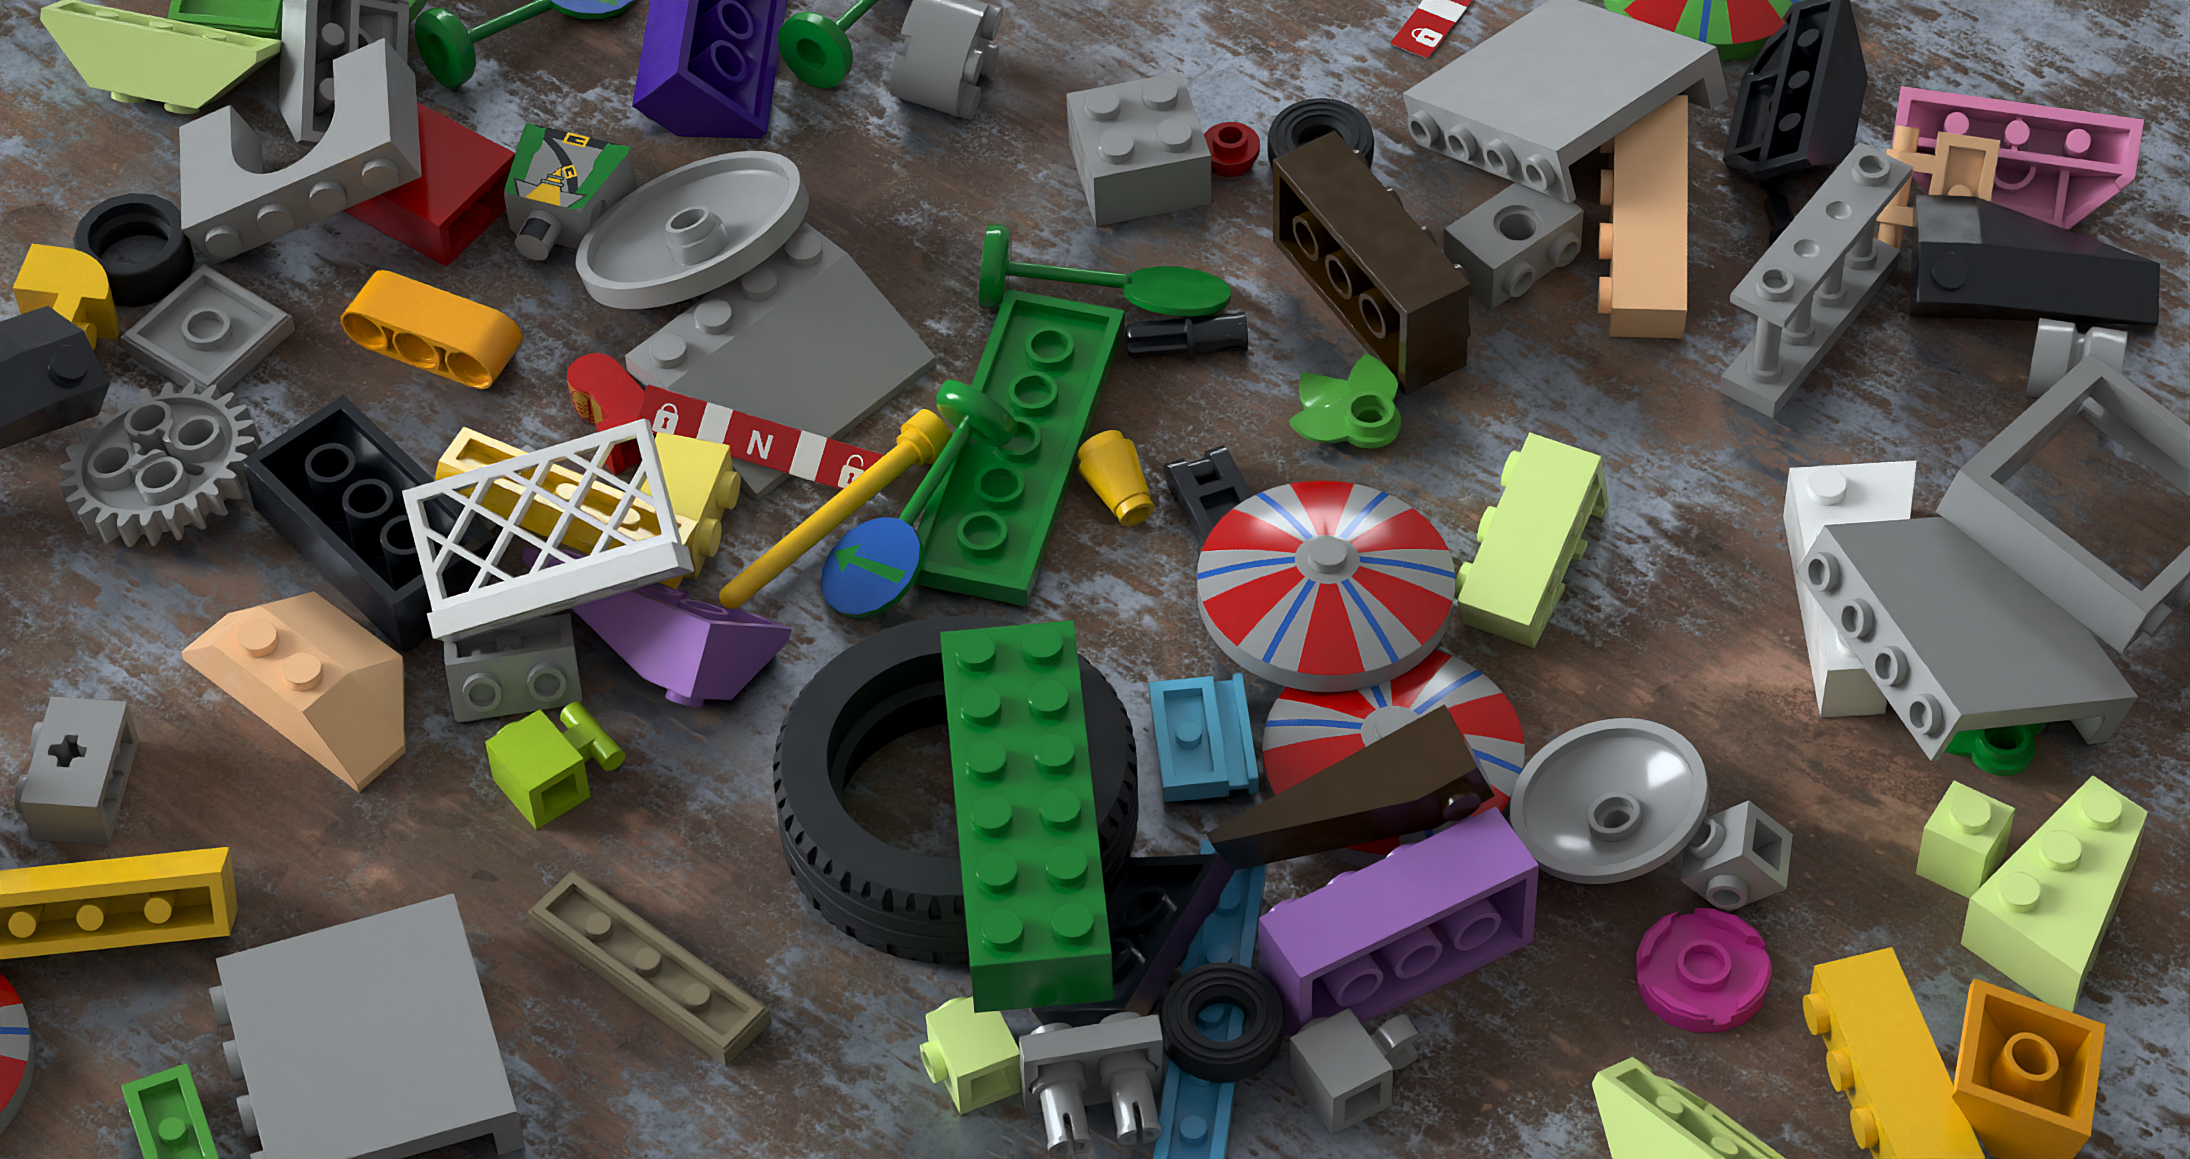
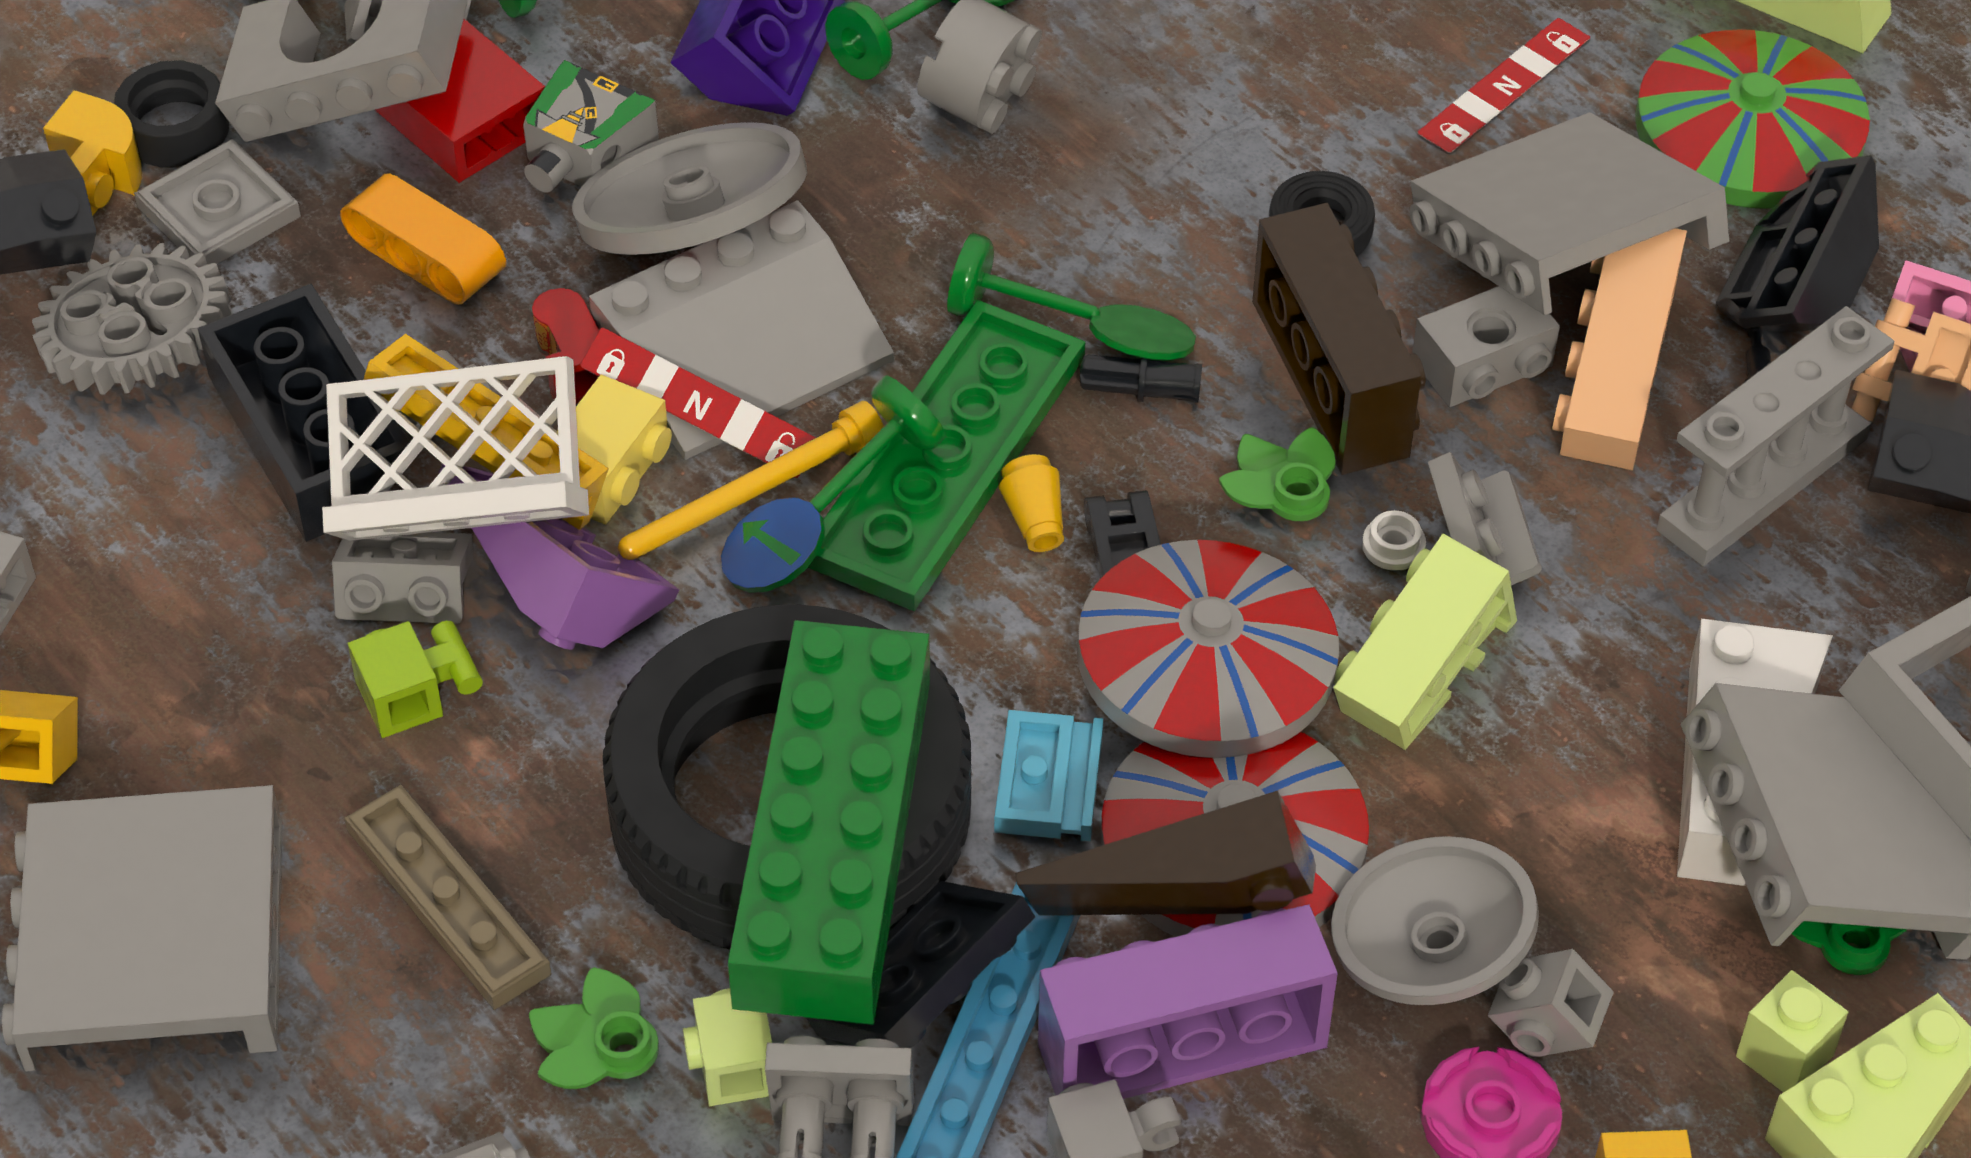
camera: 10 degrees right, 0 degrees up
light nougat wedge [181,591,406,792] -> none
light grey brick [1066,72,1212,227] -> none
black tyre [1160,962,1285,1083] -> none
red plate [1204,122,1260,177] -> none
none -> bright green plate [529,967,659,1089]
none -> white plate [1362,510,1426,570]
none -> light grey bracket [1428,452,1542,585]

